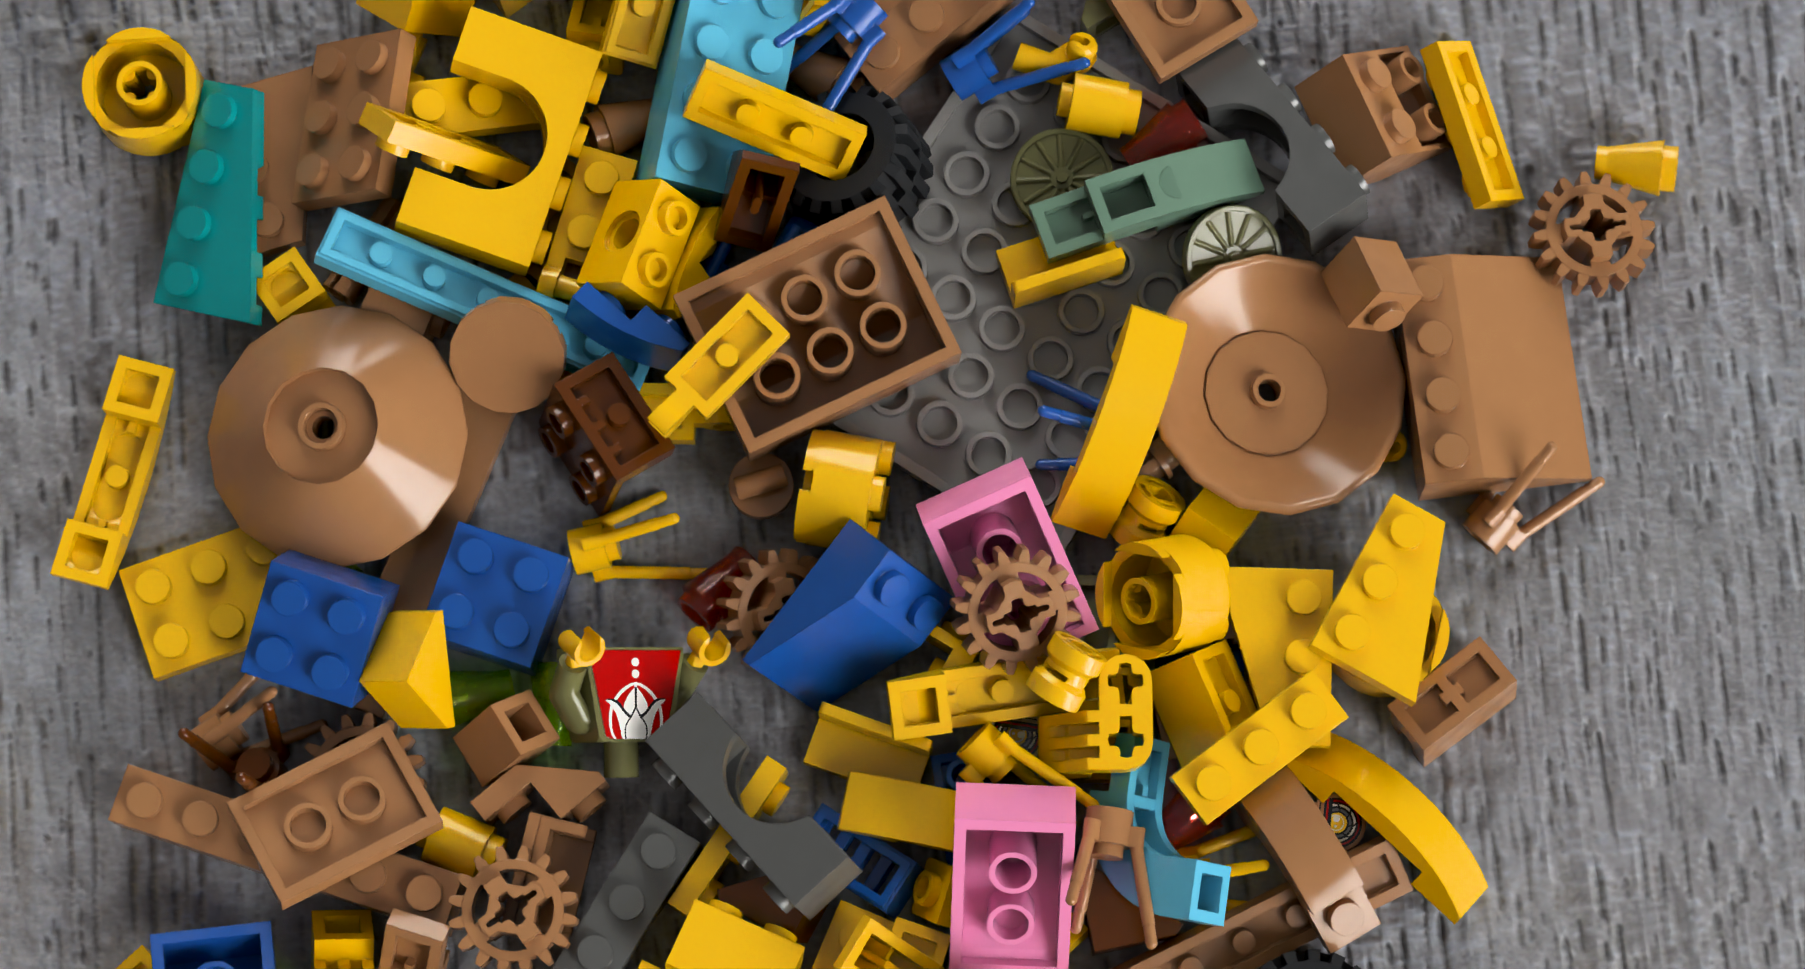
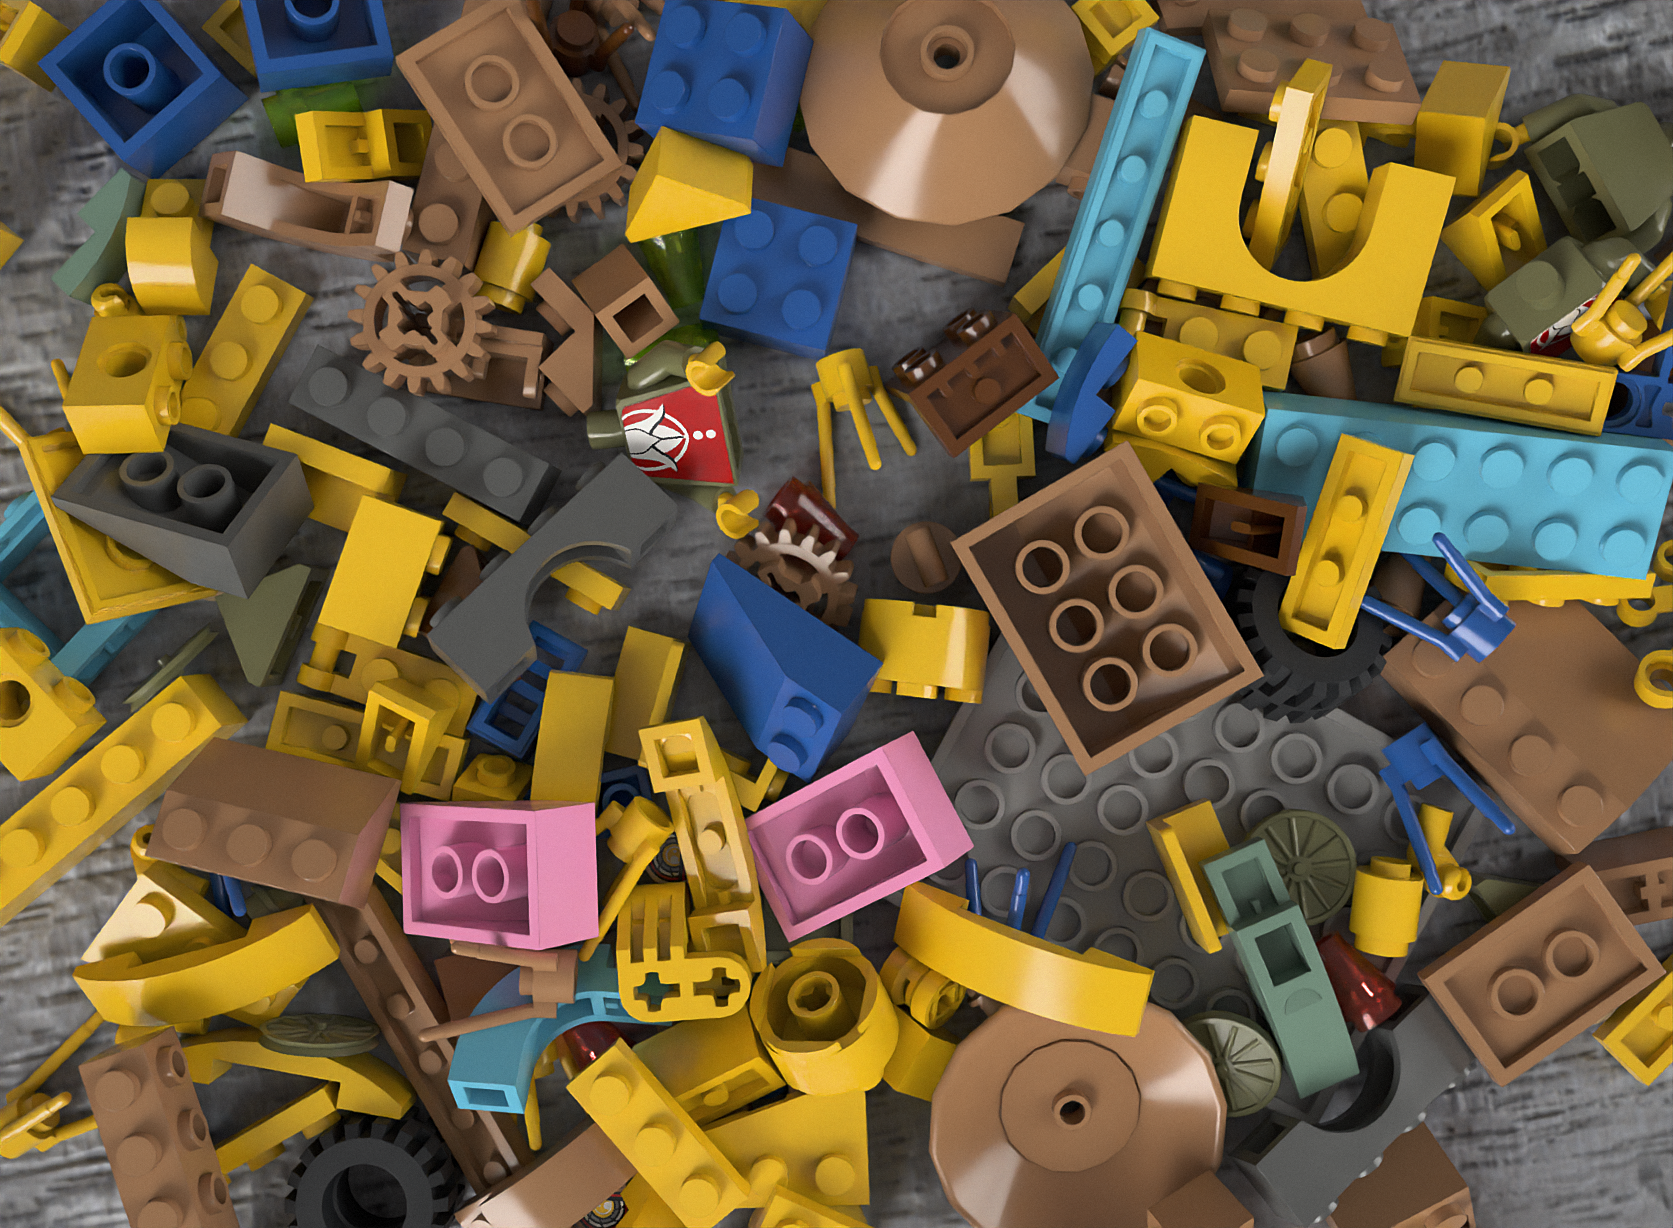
camera: 80 degrees right, 10 degrees up
medium nougat tile [449,296,567,413] -> none
yellow plate [647,293,790,439] -> none
medium nougat gear [950,543,1081,675] -> none
yellow wheel [1026,631,1107,713] -> none

